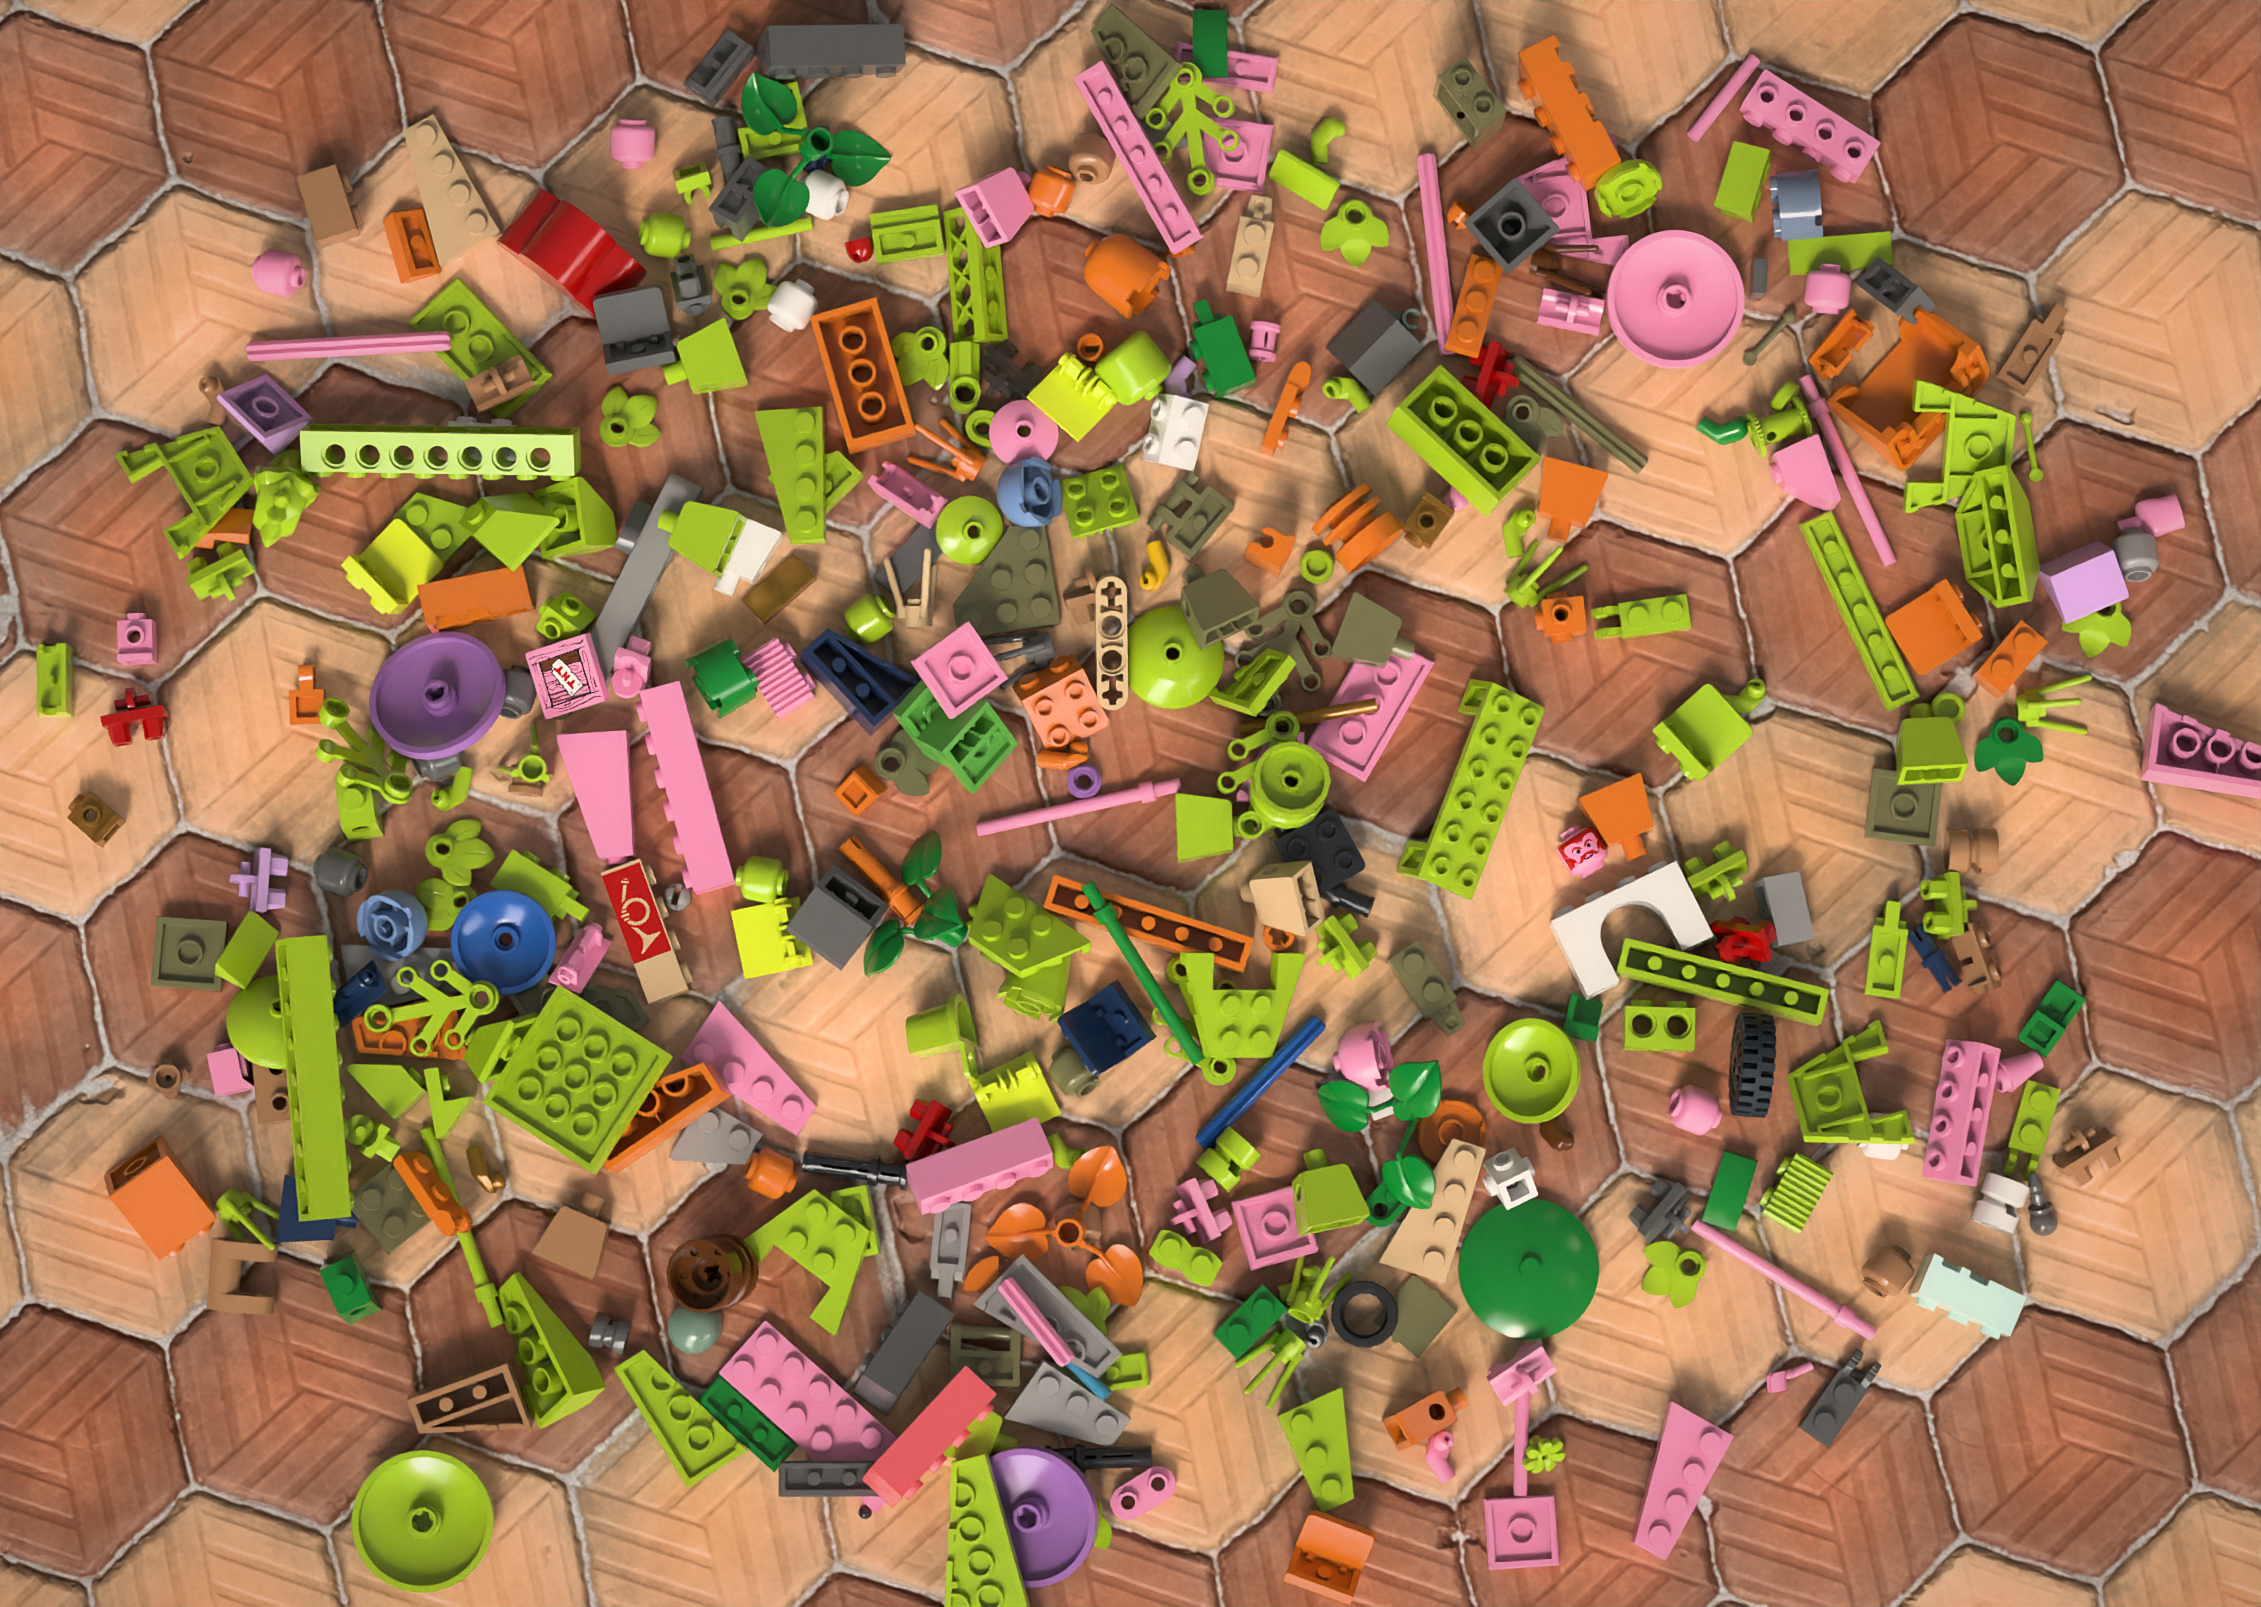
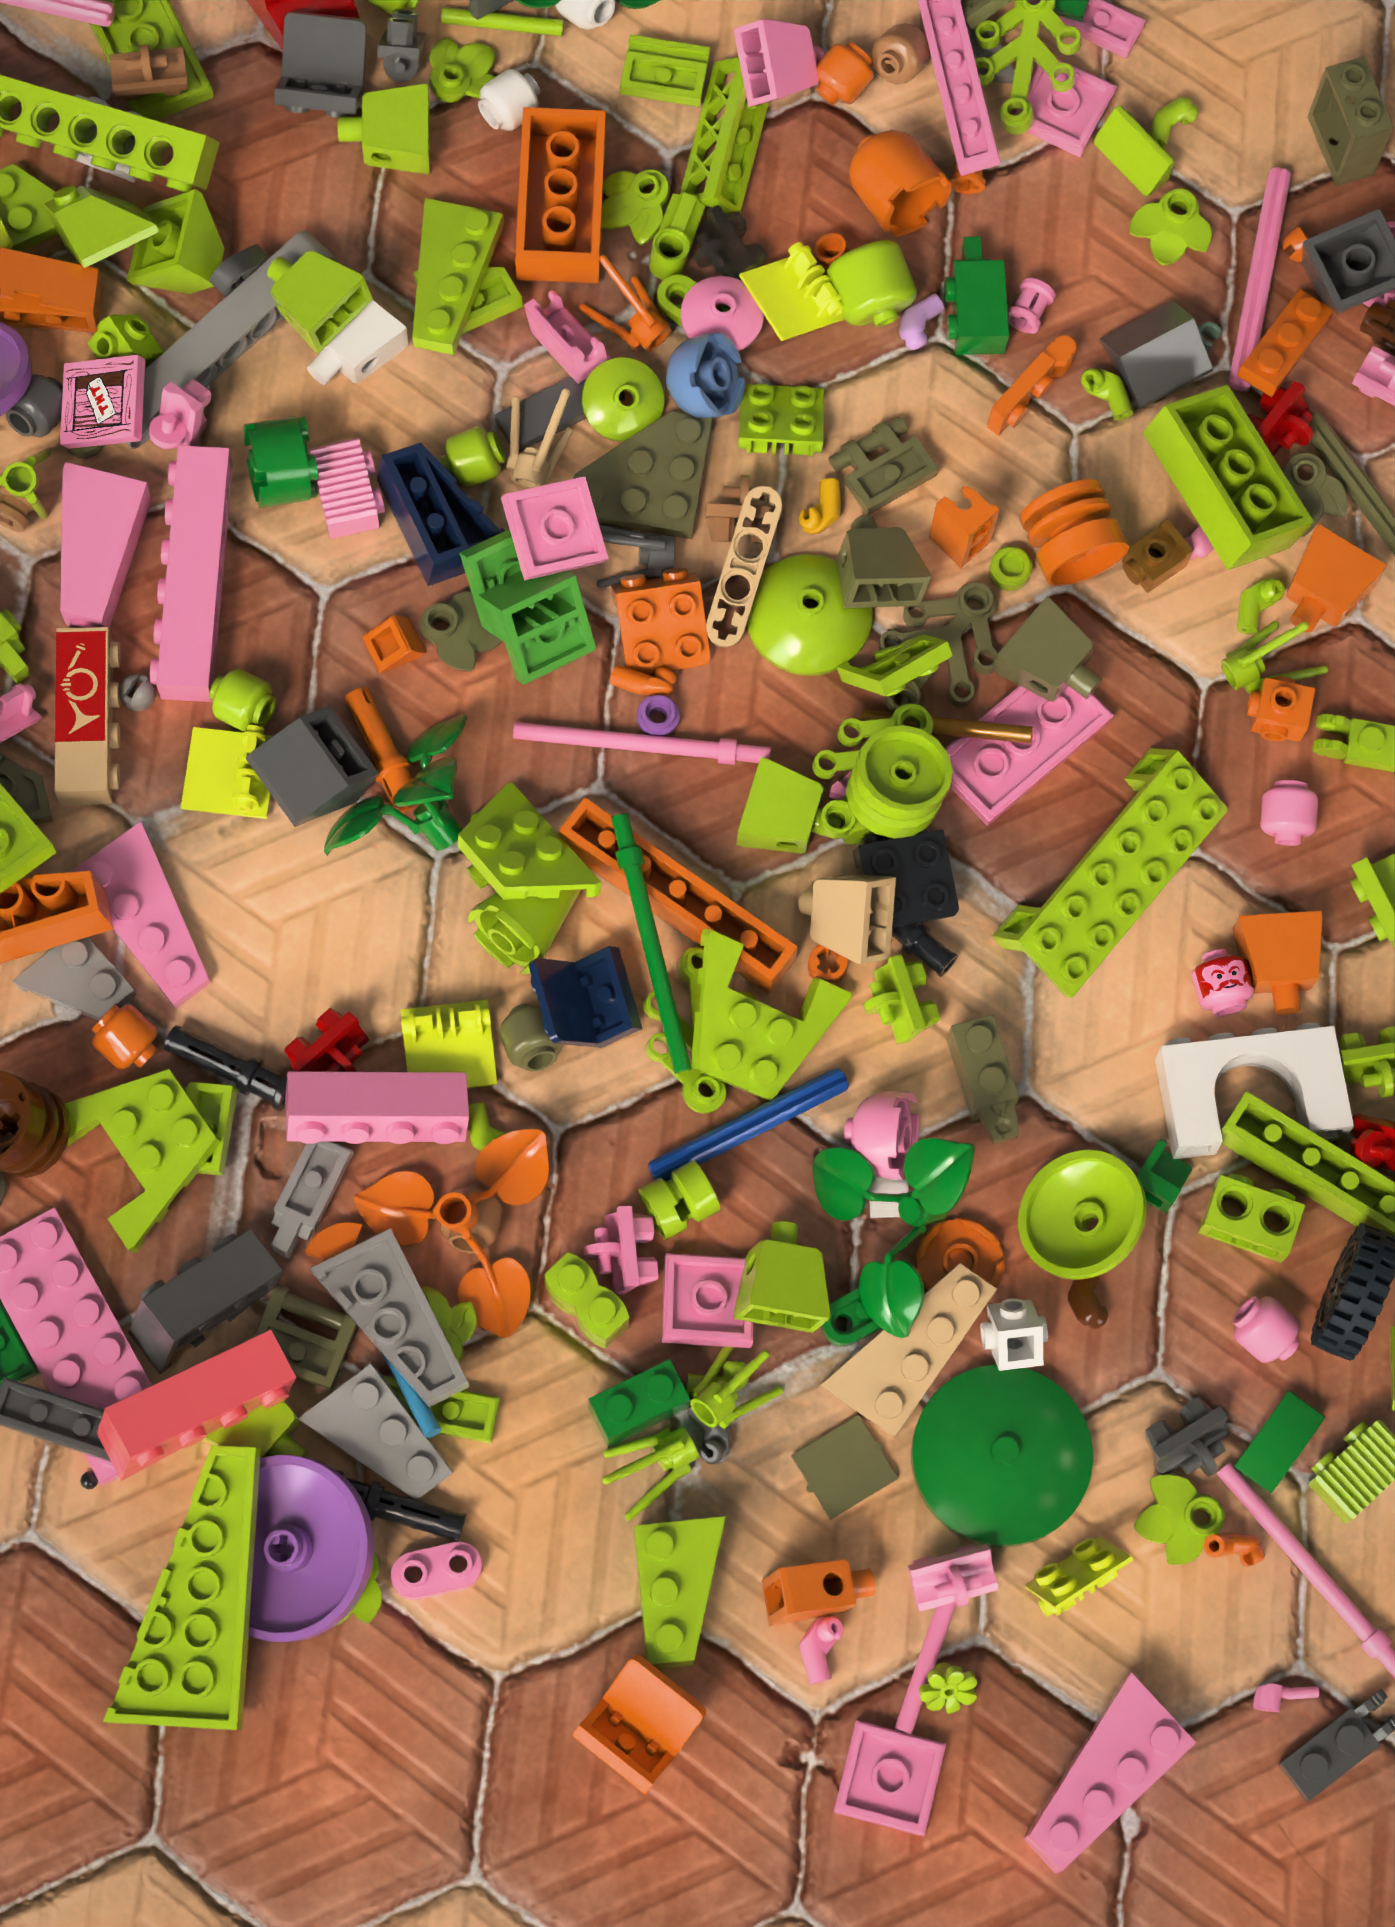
camera: 15 degrees right, 10 degrees down
lime plate [599,386,661,448] -> none
pearl gold slope [742,554,817,625] -> none
red hinge [844,237,874,263] -> none
lime container [905,993,979,1080] -> none
bright pink axle [998,1277,1075,1367] -> none
white bracket [1143,393,1209,472] -> none
tan hinge [1226,195,1274,298] -> none
black tyre [1331,1281,1398,1348] -> none
none -> neon yellow hinge [1025,1536,1133,1617]
none -> orange arm [1203,1532,1265,1567]
none -> bright pink head [1260,780,1318,846]

